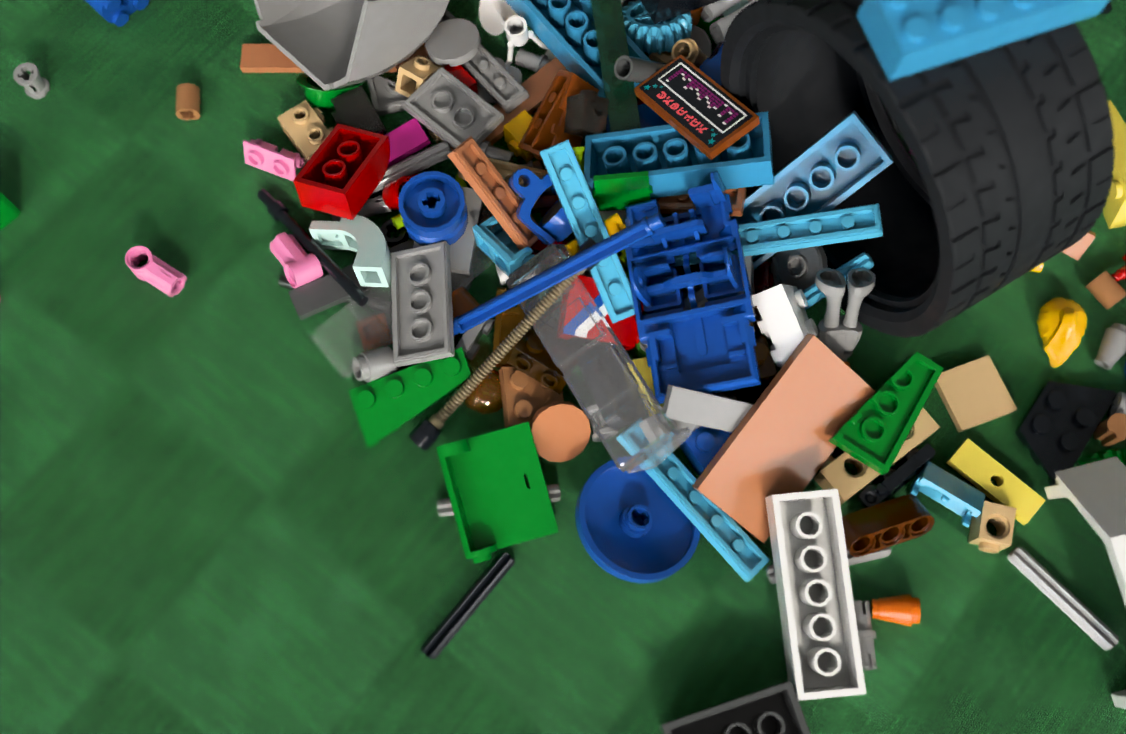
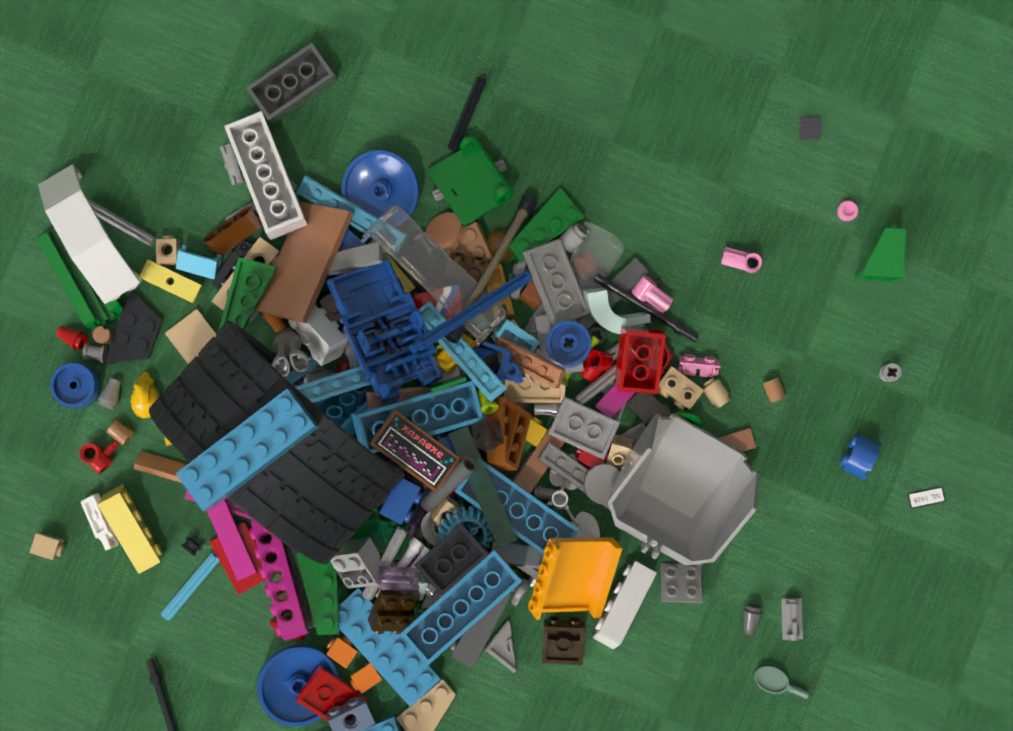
camera: 160 degrees right, 15 degrees up
tan cone [671,38,707,68] -> none
orange cone [871,594,921,627] -> none
none -> tan brick [703,378,730,408]

